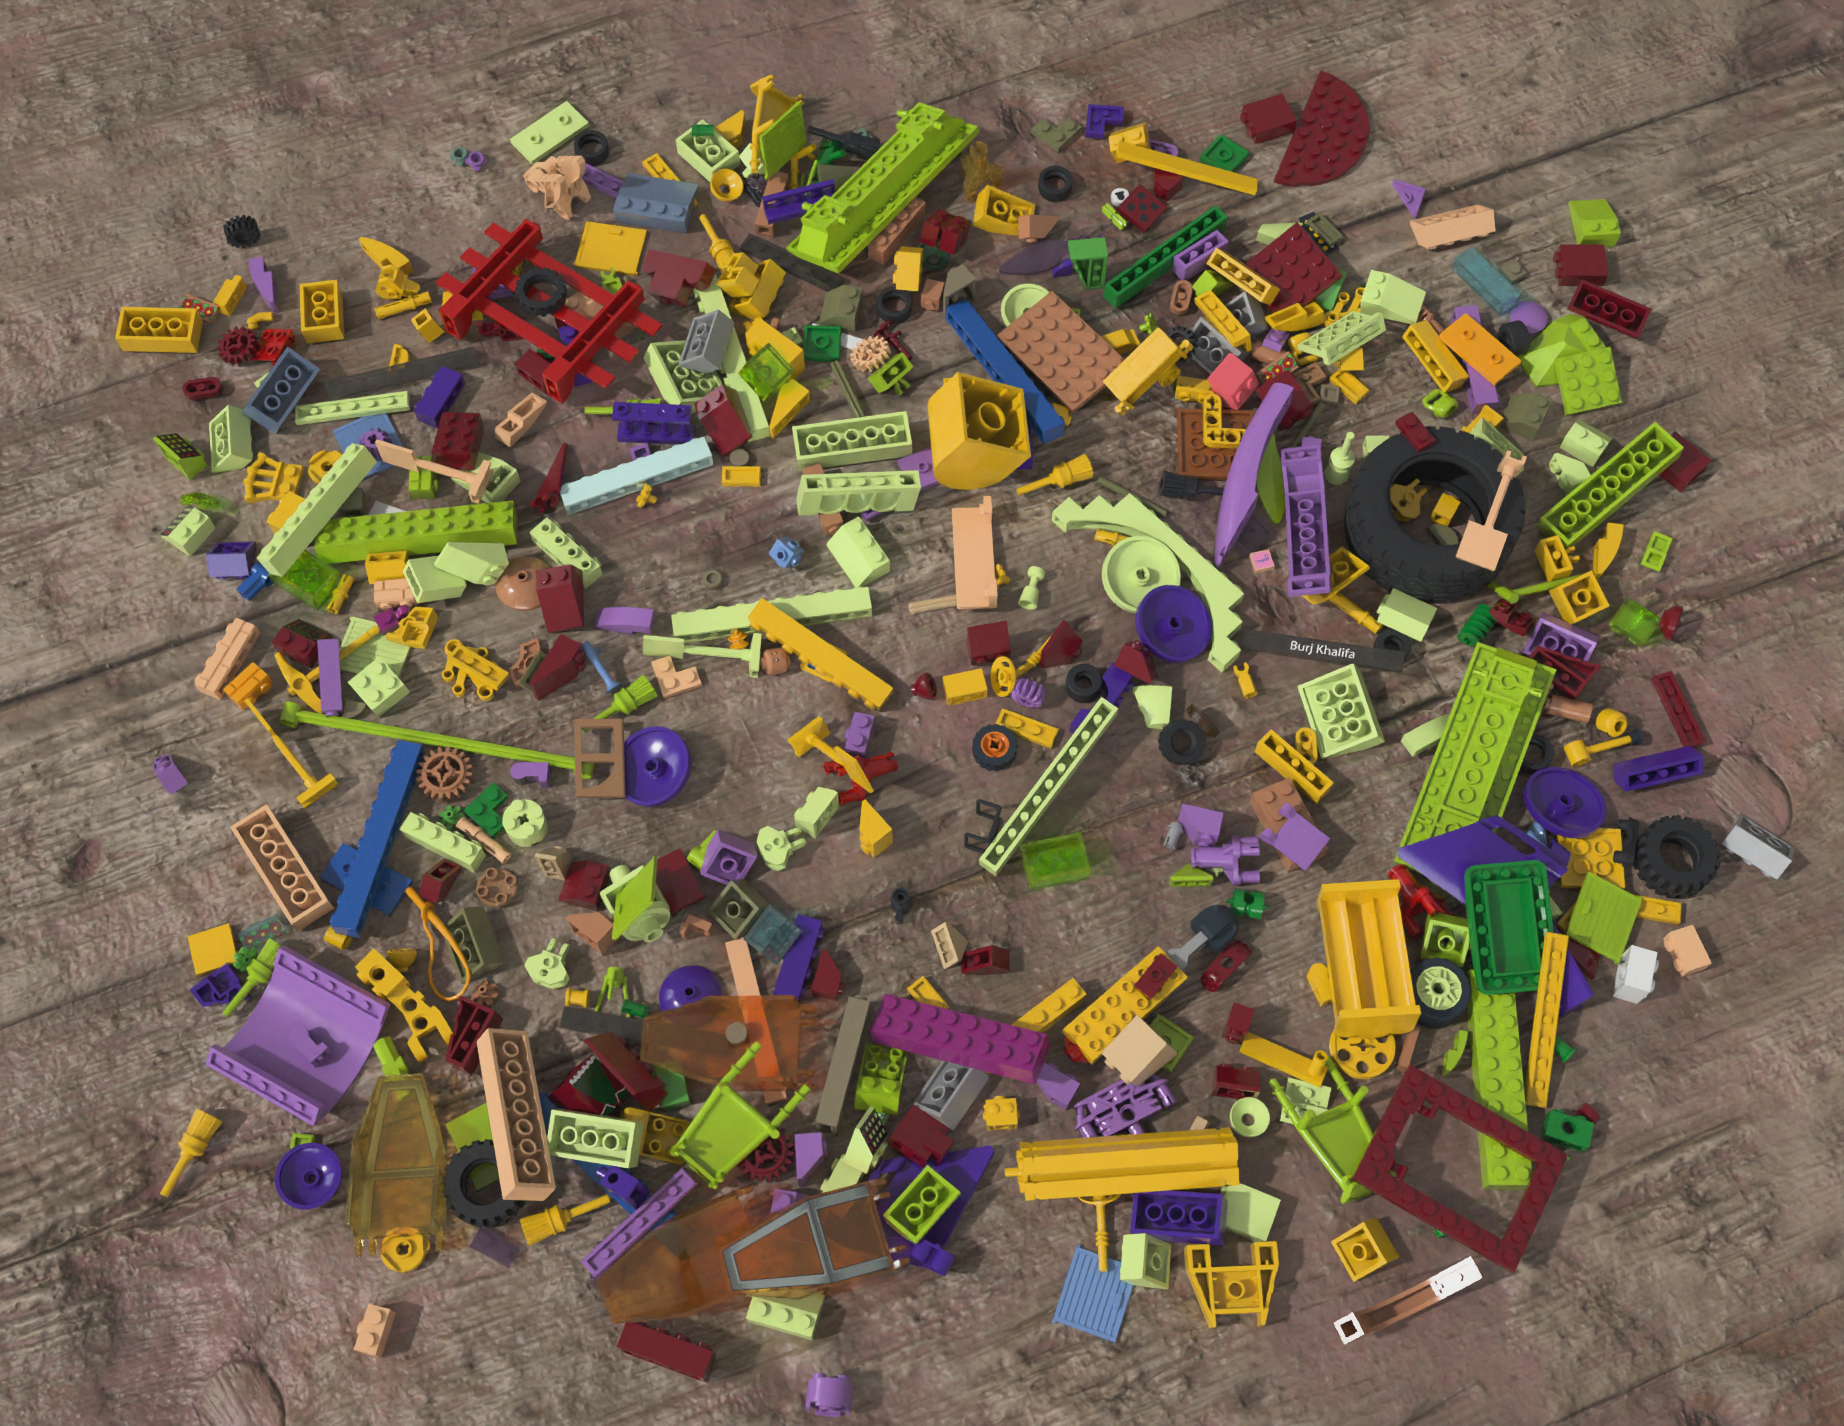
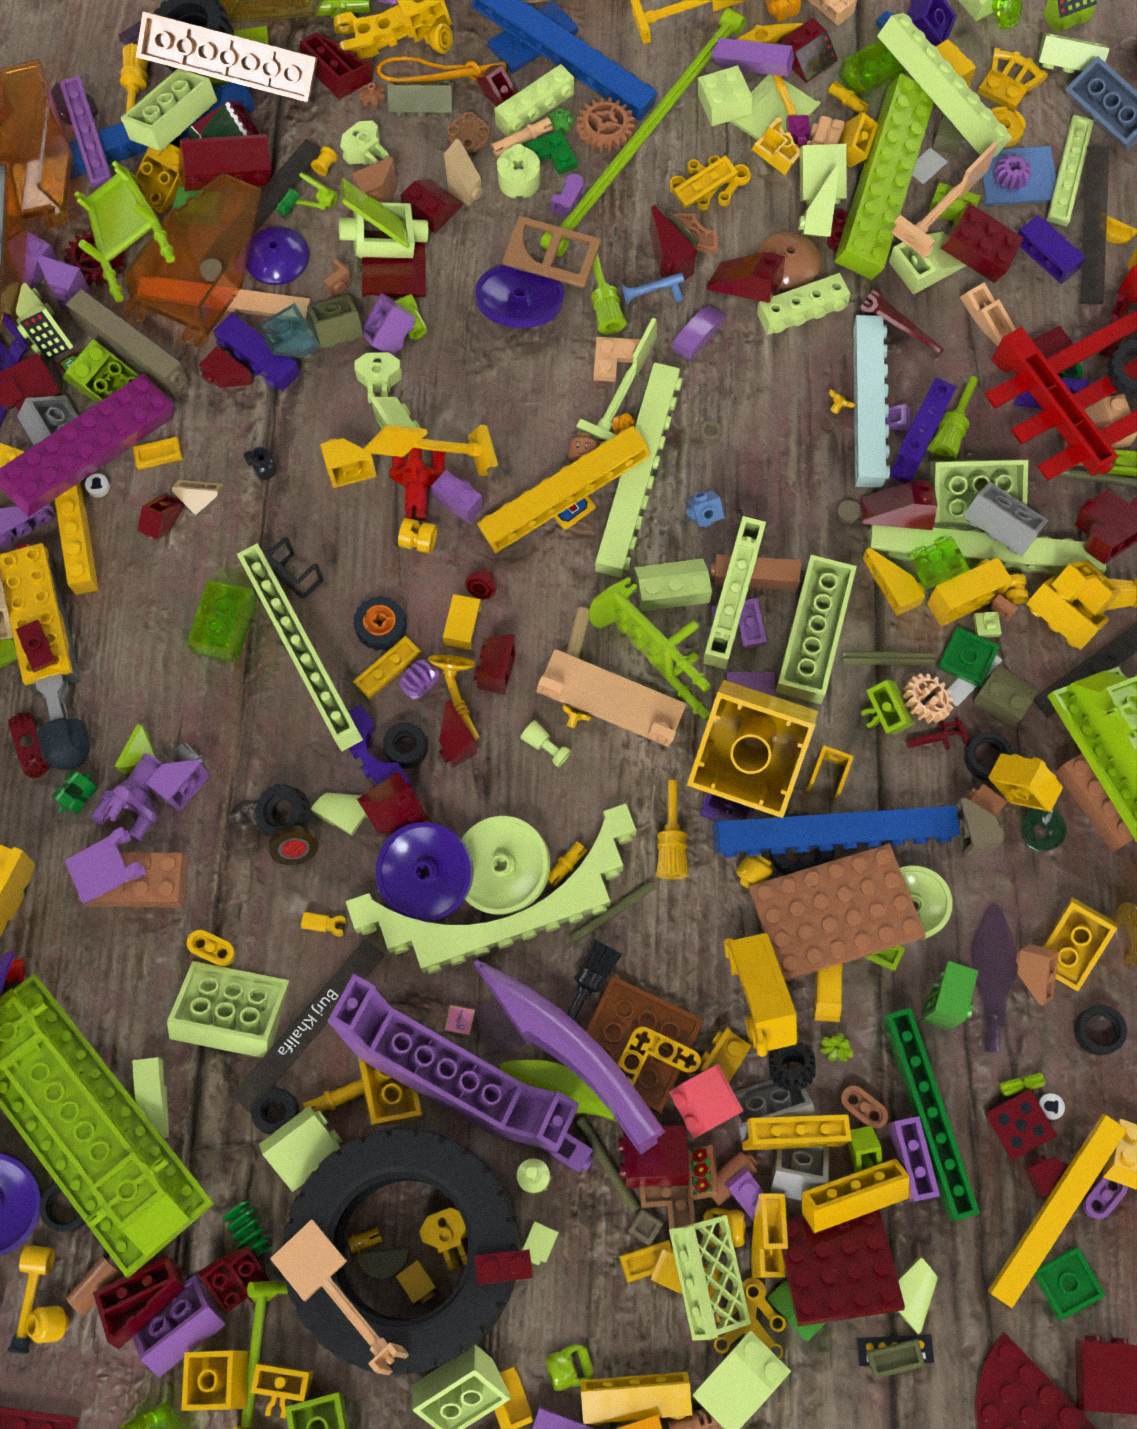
camera: 115 degrees right, 5 degrees up
dark purple torso [595,1165,650,1210] -> none
yellow tile [722,466,761,487] -> none
dark red piece [920,209,971,255] -> none
yellow brick [1254,729,1334,805] -> none
none -> yellow wheel [398,518,438,554]
none -> lime piece [588,577,711,721]

